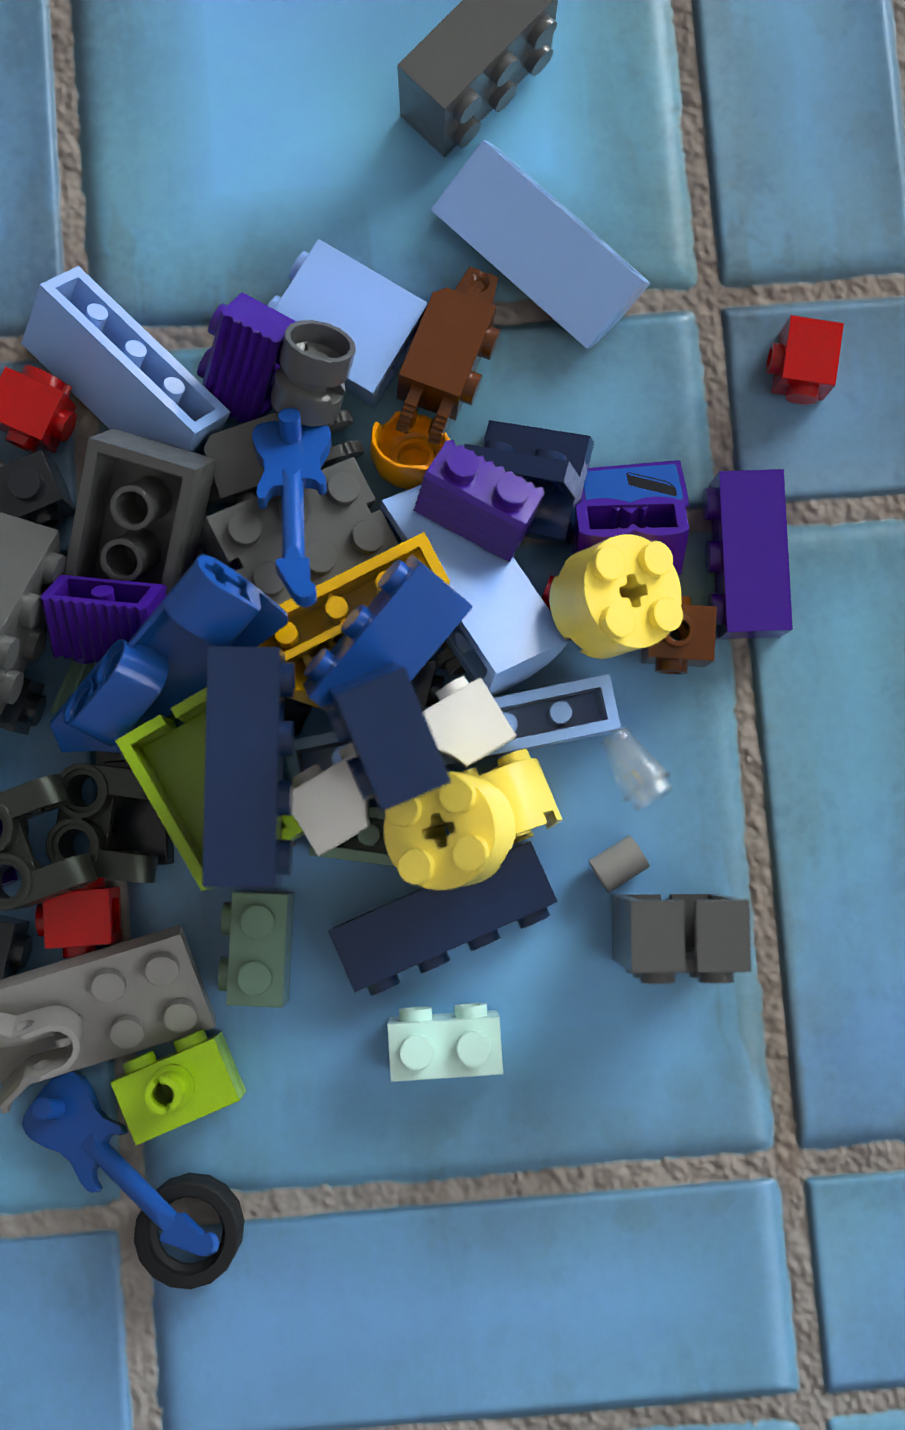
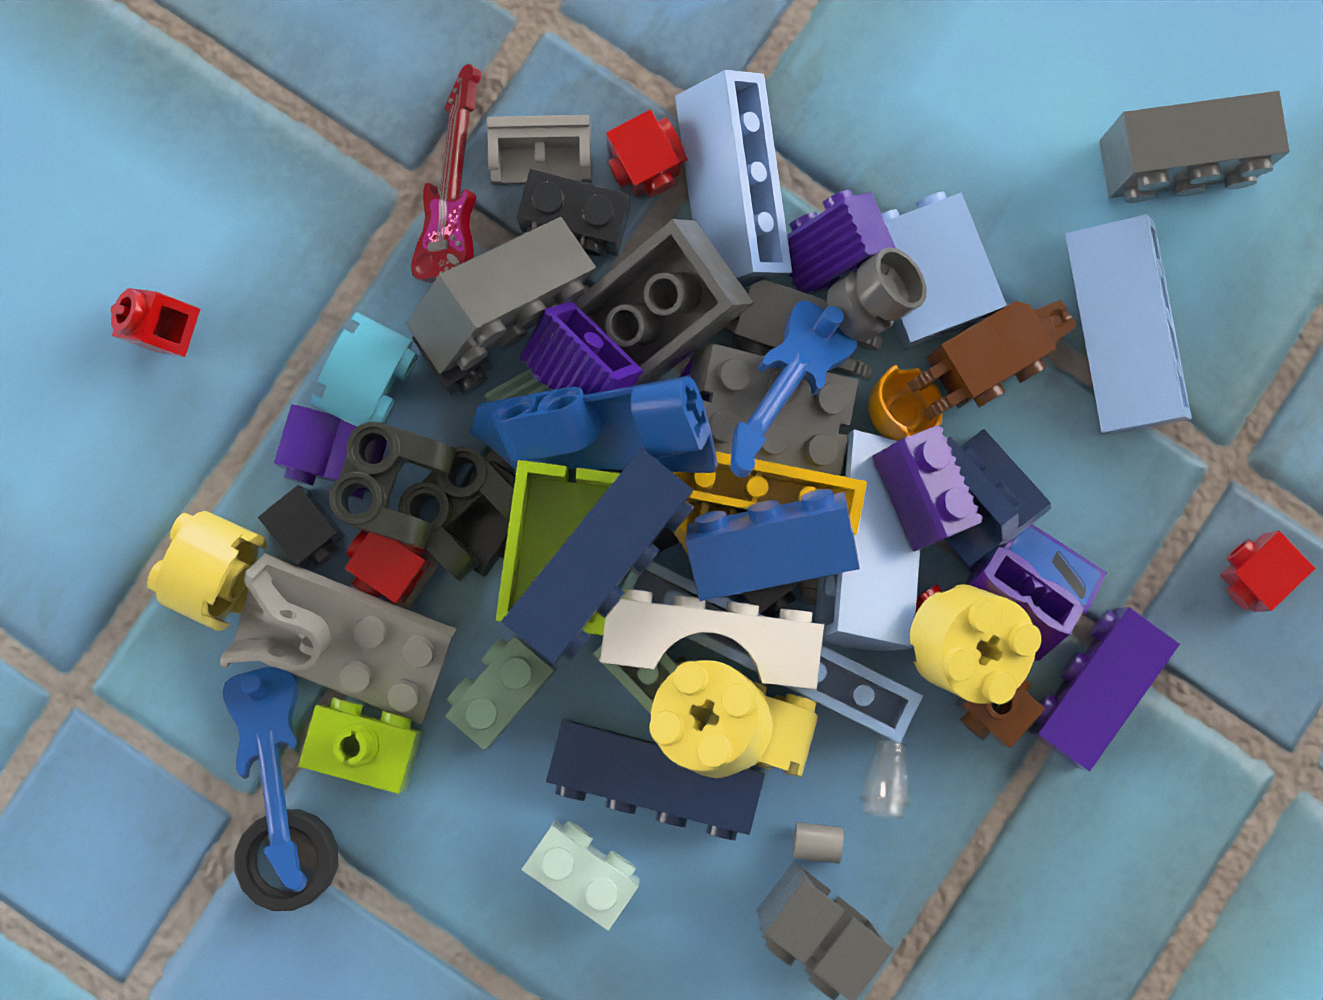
camera: 45 degrees right, 0 degrees up
dark blue brick [324,662,451,811] -> none

